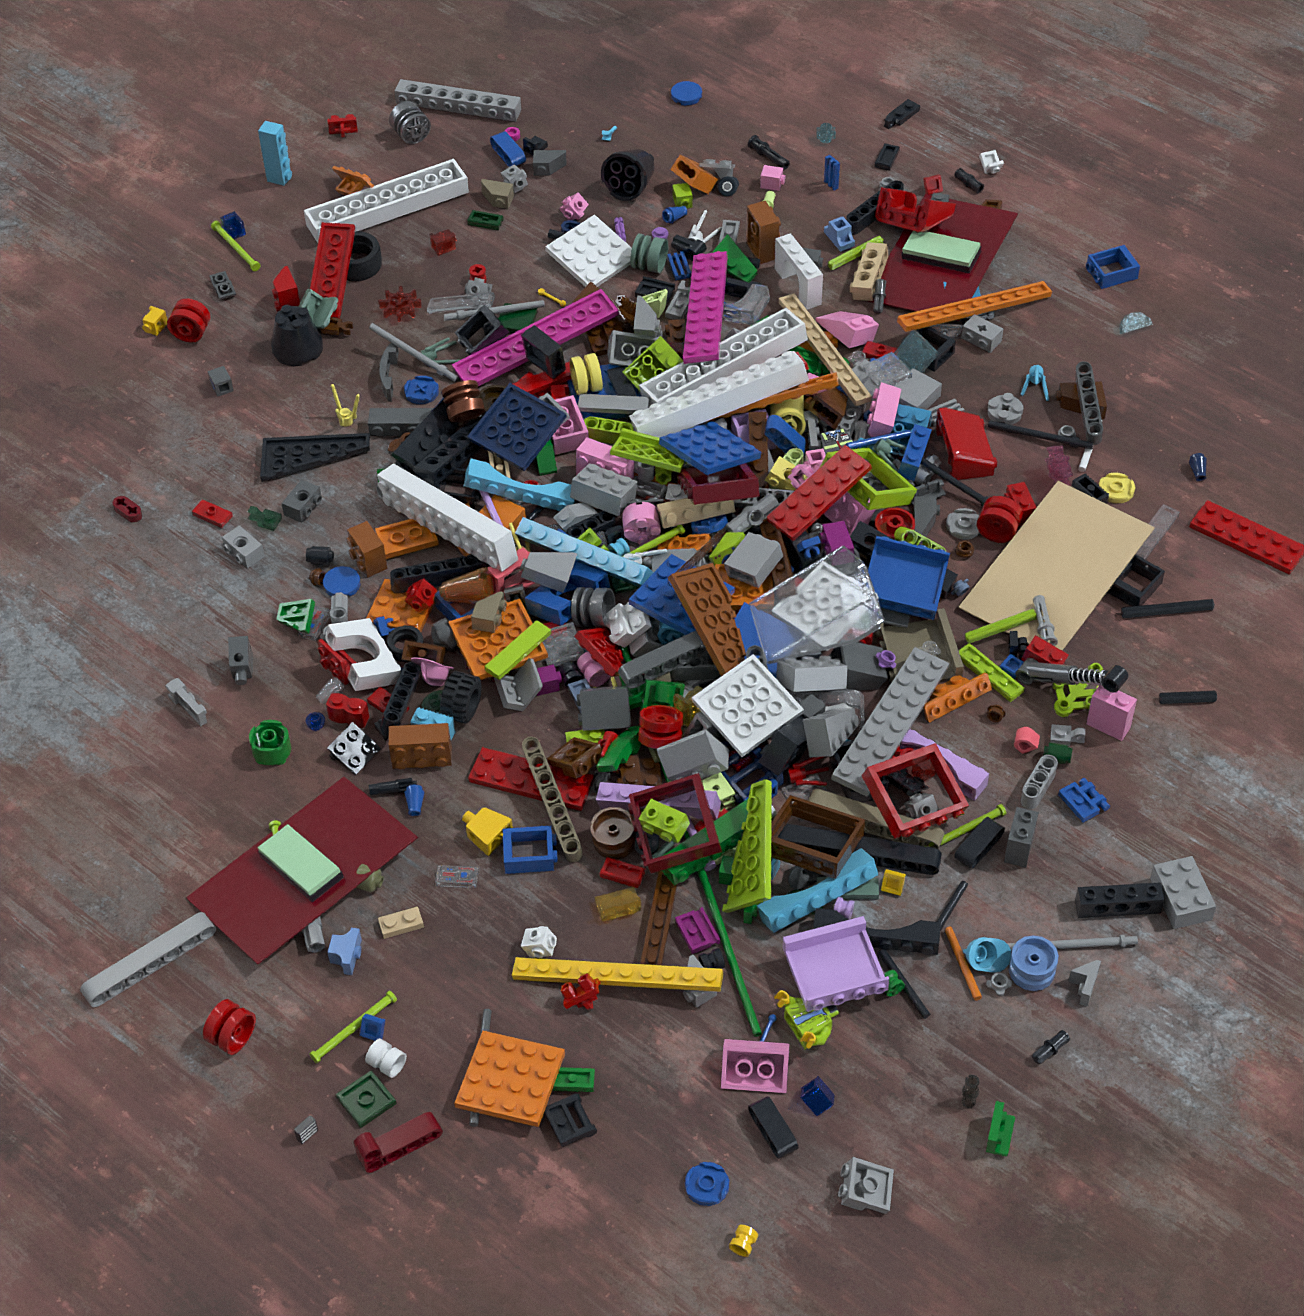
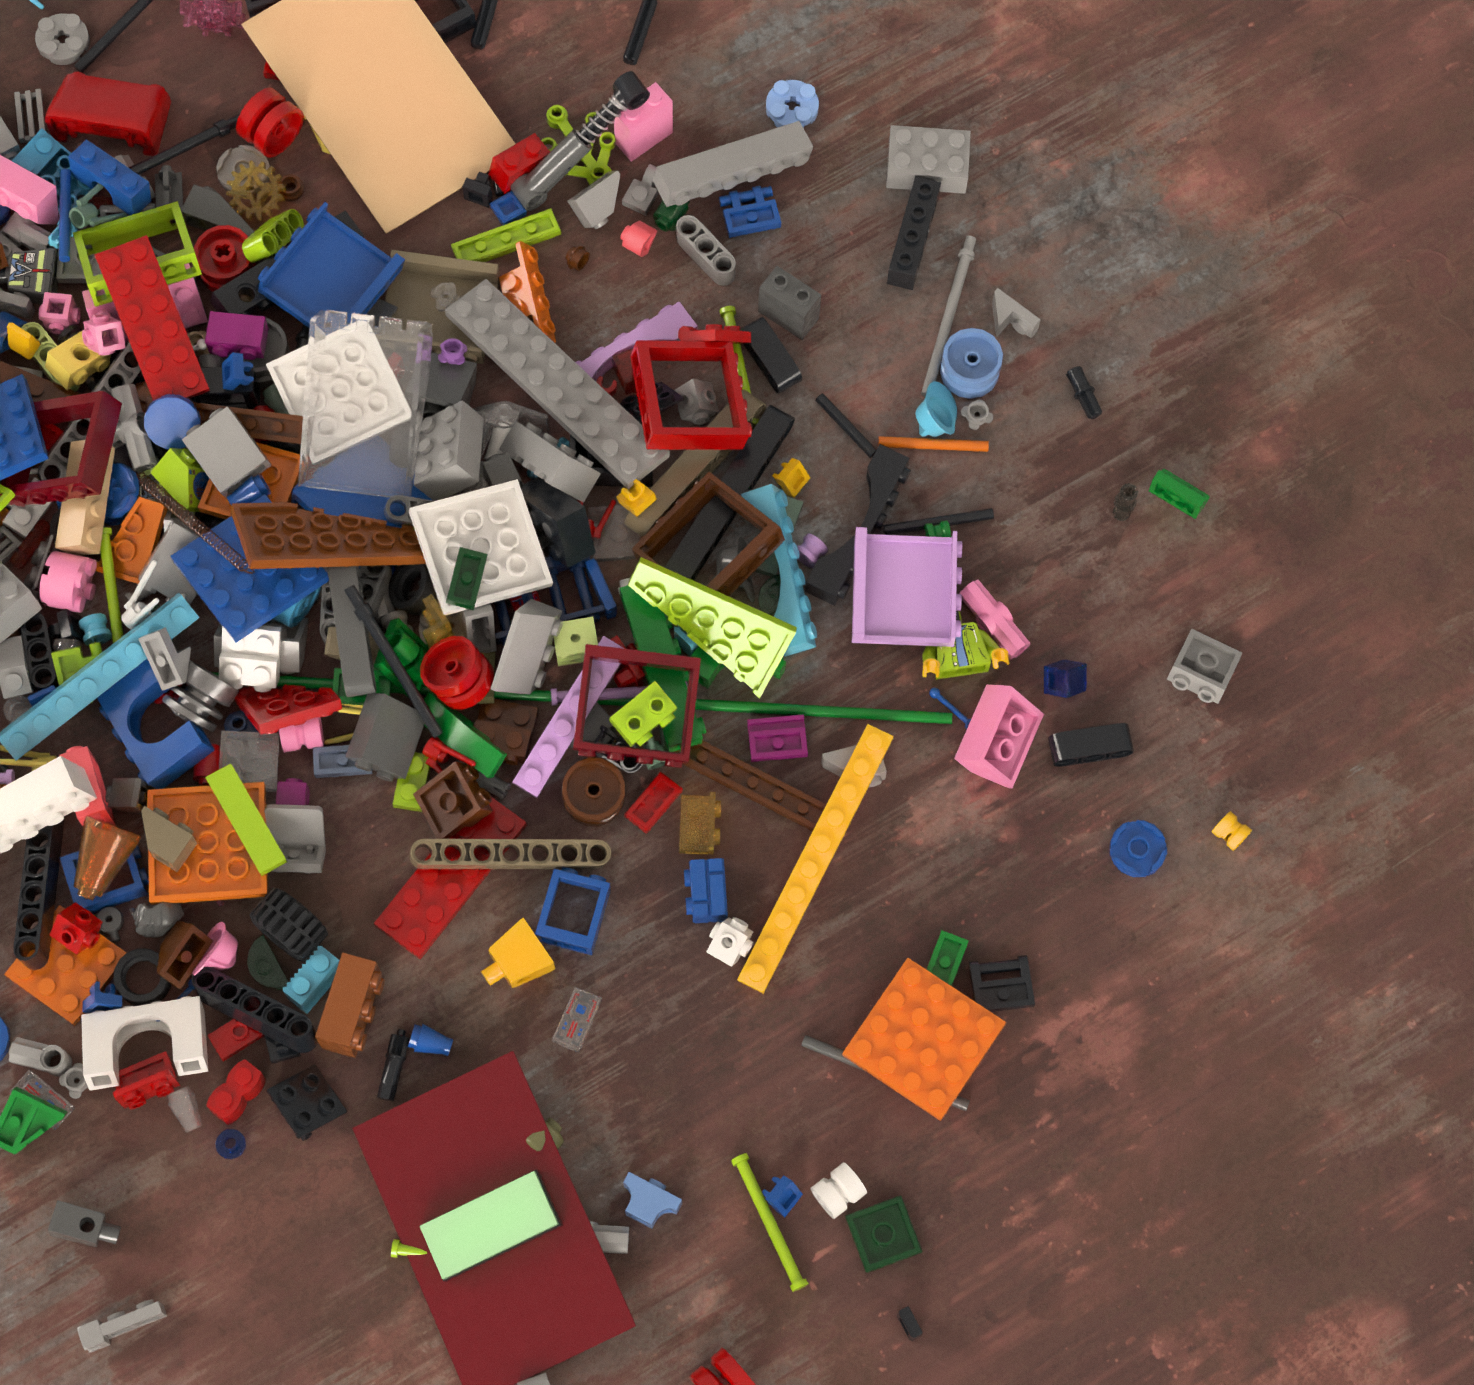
camera: 75 degrees left, 20 degrees up
green brick [249,720,291,765] -> none
dark red beam [354,1112,443,1173] -> none
tan plate [378,907,424,939] -> none
light grey slope [520,552,577,593] -> none
black wheel [558,661,583,688] -> none
red hips [561,973,601,1010] -> none
black wheel [698,948,725,969] -> none
sand blue plate [951,579,970,597] -> none
lime axle [965,609,1037,643] -> none
red brick [1004,482,1037,526] -> none
light grey pin [1033,595,1058,646] -> none
none -> yellow slope [7,322,41,360]
none -> dark grey piece [97,907,124,943]
none -> light grey slope [138,627,191,691]
none -> tile [144,394,201,449]
none -> clear yellow gear [226,161,286,221]
none -> blue cone [227,474,271,506]
none -> black bar [344,584,443,738]
none -> dark green plate [446,547,488,610]
none -> light grey slope [567,170,620,229]
none -> yellow tile [616,479,657,517]
none -> light grey brick [653,121,813,207]
none -> red plate [678,324,751,344]
none -> blue brick [684,858,728,923]
none -> light blue plate [766,80,819,128]
none -> bright pink piece [959,580,1030,659]

